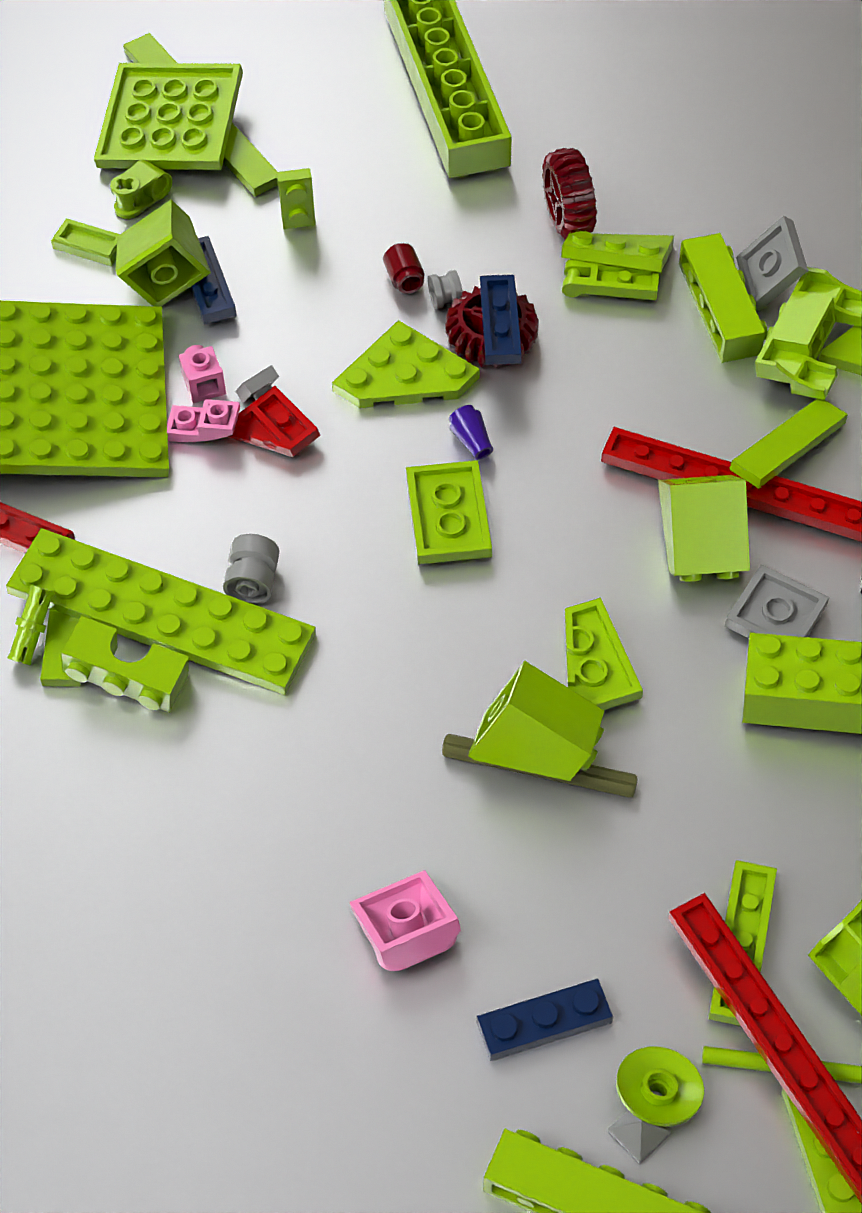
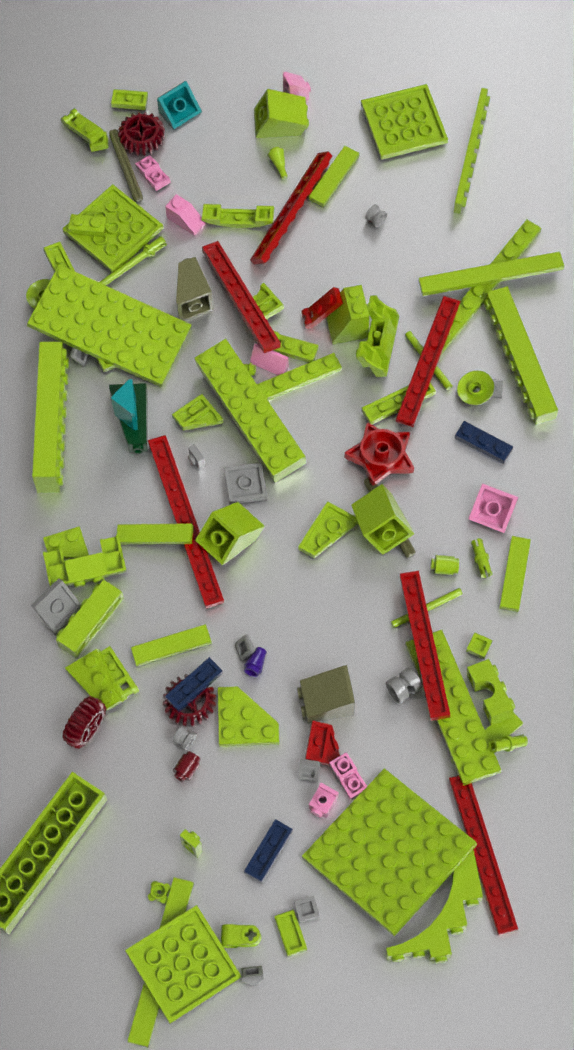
camera: 130 degrees left, 10 degrees up
lime slope [116,199,211,307] -> none
lime plate [406,460,492,565] -> none
none -> lime tile [131,624,212,667]
none -> lime plate [148,881,171,904]
none -> light grey slope [235,634,255,661]
none -> light grey slope [241,966,264,986]
none -> light grey plate [294,896,320,923]
none -> olive slope [297,665,355,724]
none -> red plate [344,423,414,486]
none -> lime bar [391,588,463,628]
none -> red plate [400,570,450,721]
none -> lime brick [430,555,459,575]
none -> lime plate [466,632,493,660]
none -> lime pin [471,538,493,578]
none -> lime tile [499,536,531,612]

